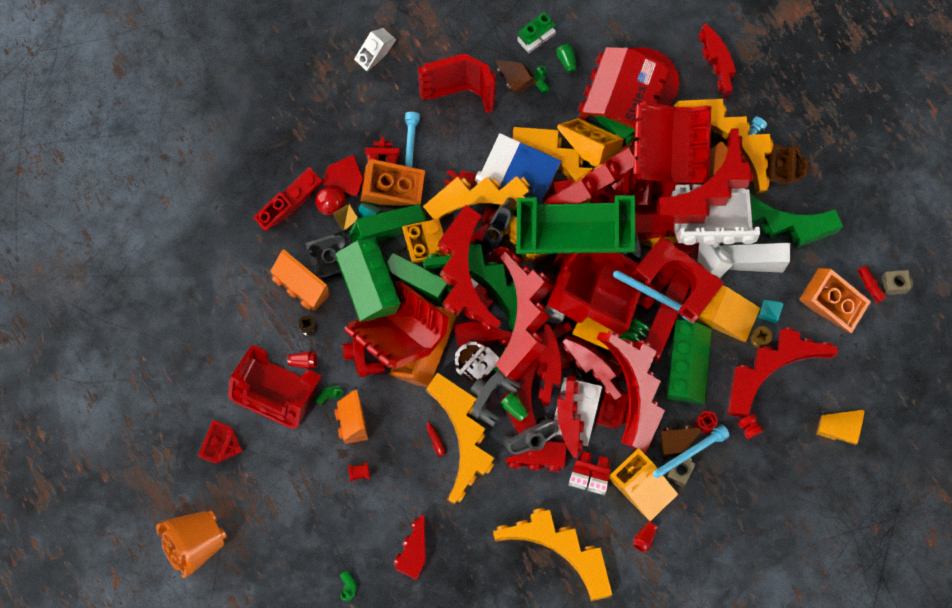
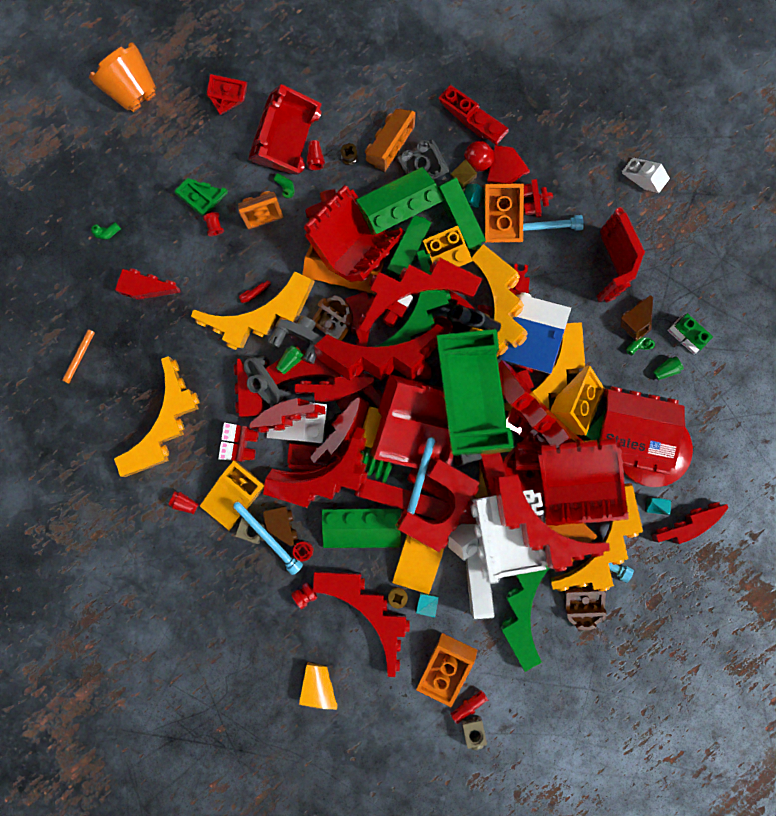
camera: 80 degrees right, 10 degrees up
none -> green wing [175,178,228,217]
none -> teal slope [646,498,671,515]

